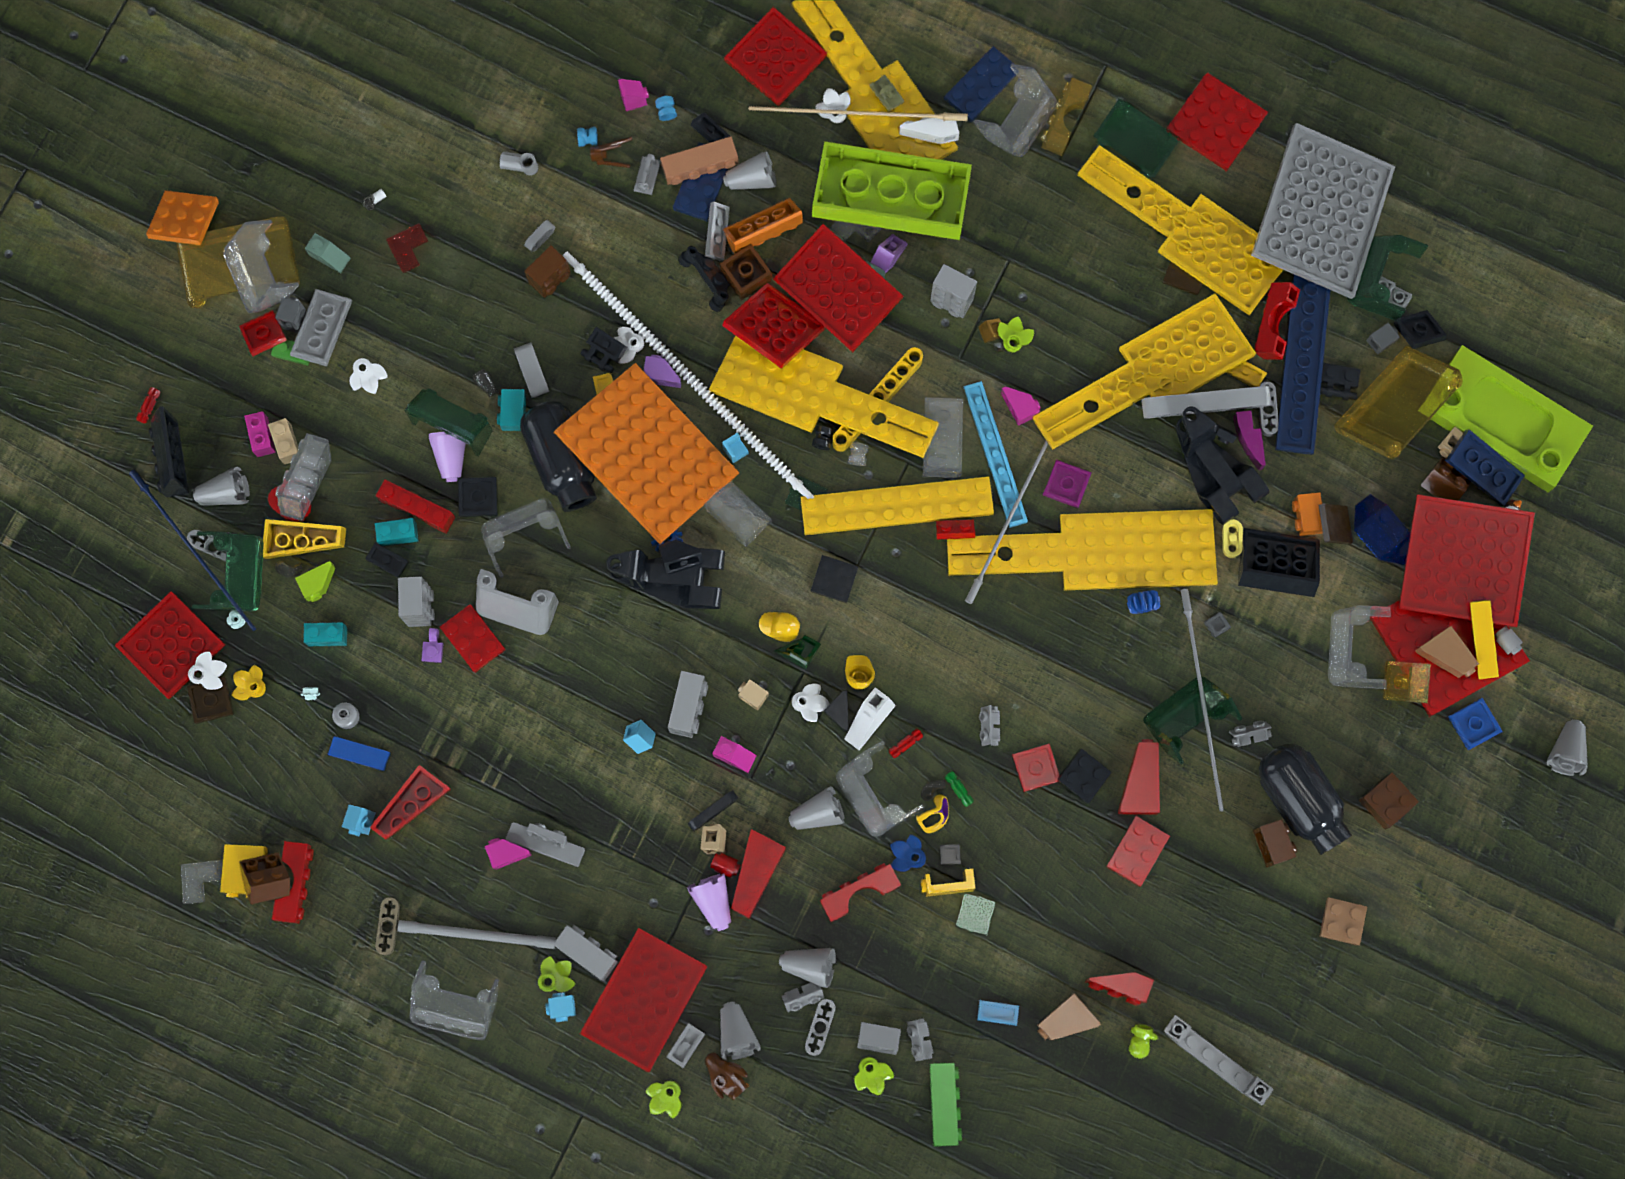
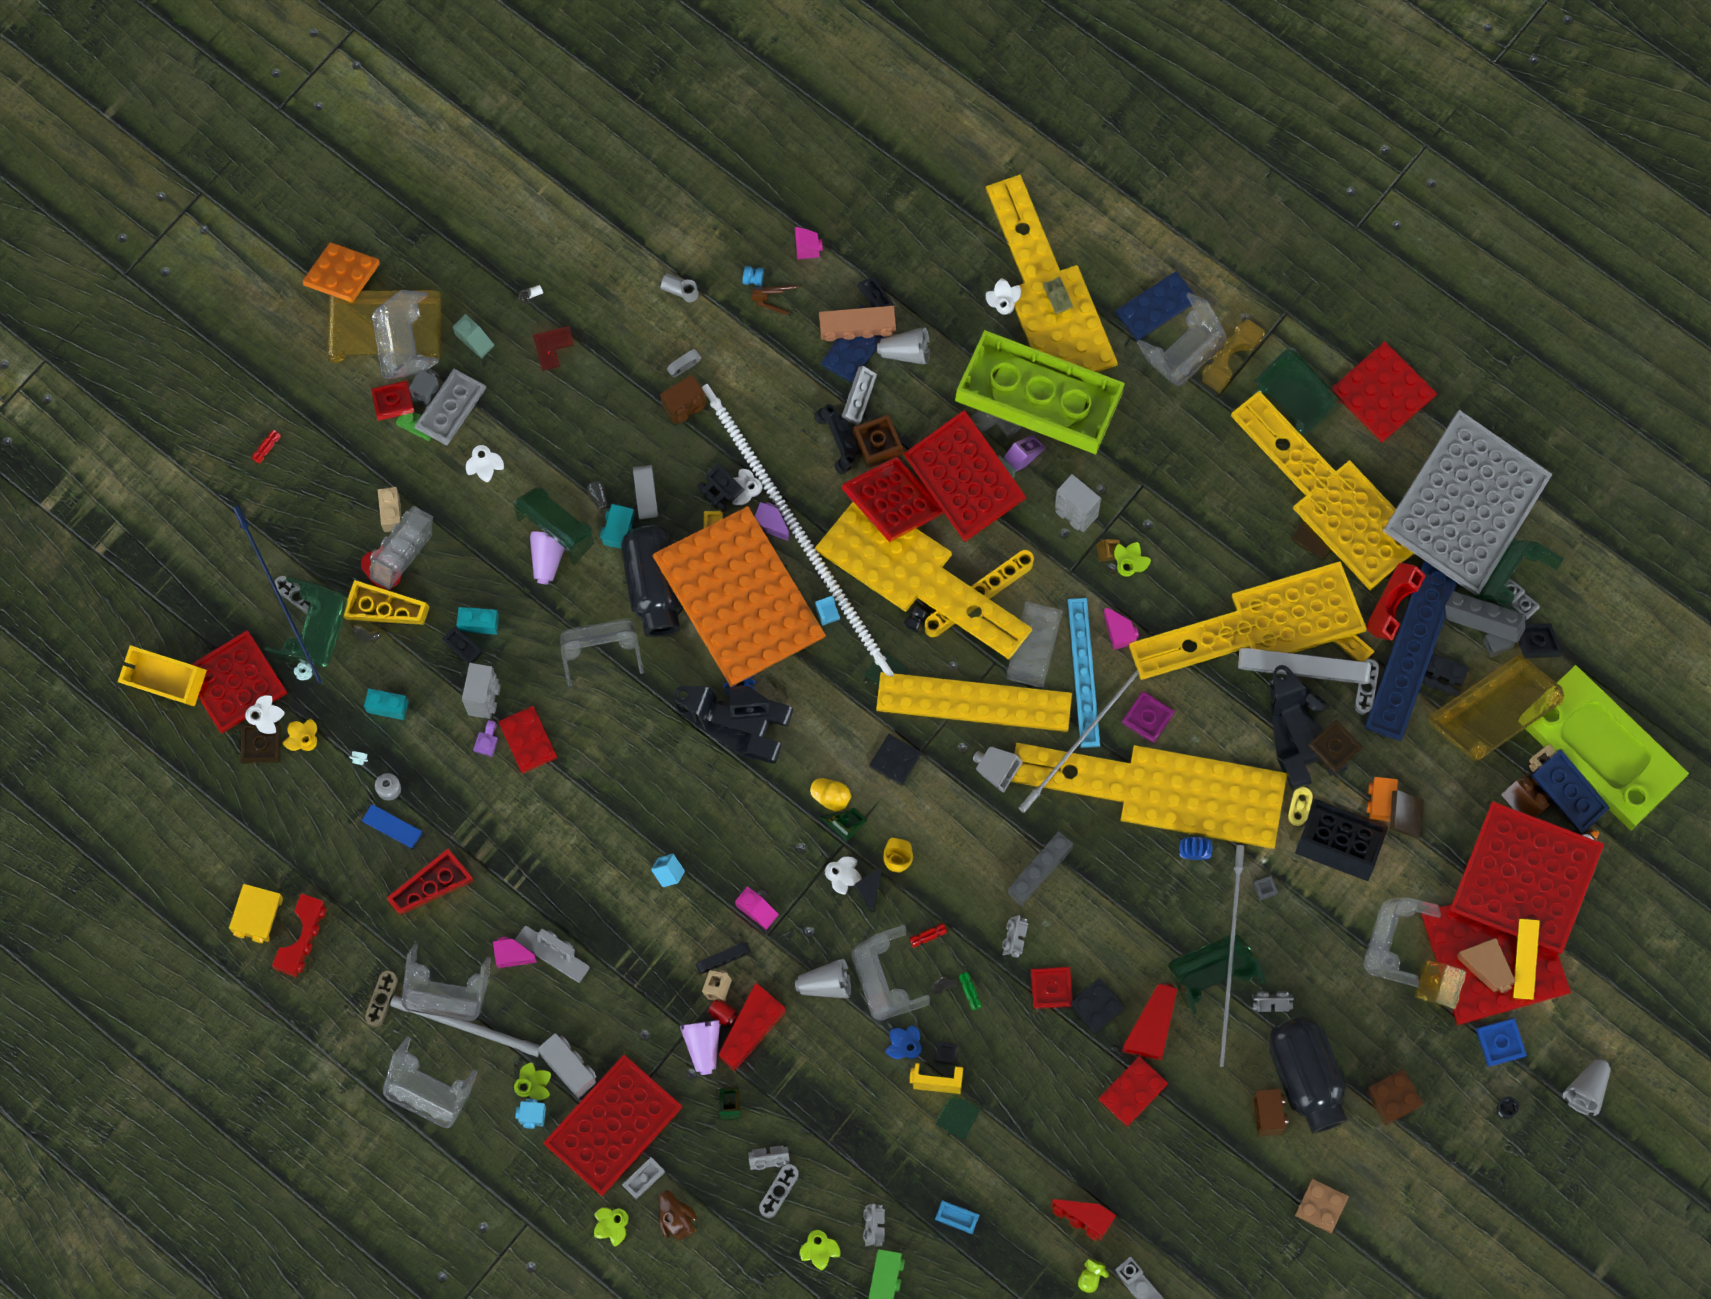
camera: 15 degrees right, 5 degrees down
black slope [149,406,189,498] -> none
clear plate [181,860,222,904] -> none
light grey cone [193,467,250,505] -> none
reddish brown slope [239,852,290,904] -> none
dark pink brick [244,411,276,457] -> none
lime slope [295,561,335,602] -> none
medium azure brick [342,805,376,836] -> none
red arch [376,479,455,534] -> none
black plate [458,477,498,517] -> none
light grey windscreen [476,569,559,635] -> none
light grey hinge [634,154,661,195] -> none
dark azure wheel [655,96,677,121] -> none
light grey brick [668,671,708,738] -> none
clear slope [704,481,772,547] -> none
light grey cone [720,1002,761,1060] -> none
orange slope [723,198,803,254] -> none
red plate [724,7,827,106] -> none
tan brick [738,679,769,711] -> none
tan piece [749,106,968,121] -> none
light grey cone [779,948,836,988] -> none
red arch [820,863,901,922] -> none
white slope [845,688,896,750] -> none
clear wheel [848,442,869,466] -> none
light grey hinge [857,1022,901,1055] -> none
white slope [899,118,959,144] -> none
yellow piece [916,794,949,833] -> none
red plate [936,520,975,539] -> none
medium nougat slope [1037,993,1101,1040] -> none
magenta slope [1233,411,1266,470] -> none
clear blue wedge [1354,494,1410,565] -> none
light grey brick [1494,626,1523,655] -> none
none -> yellow piece [118,646,207,707]
none -> clear windscreen [402,944,491,1021]
none -> dark green slope [720,1088,741,1120]
none -> light grey torso [973,747,1023,793]
none -> dark grey brick [1007,831,1073,906]
none -> dark brown tile [1308,720,1363,774]
none -> dark grey brick [1445,591,1525,643]
none -> black wheel [1496,1096,1519,1120]

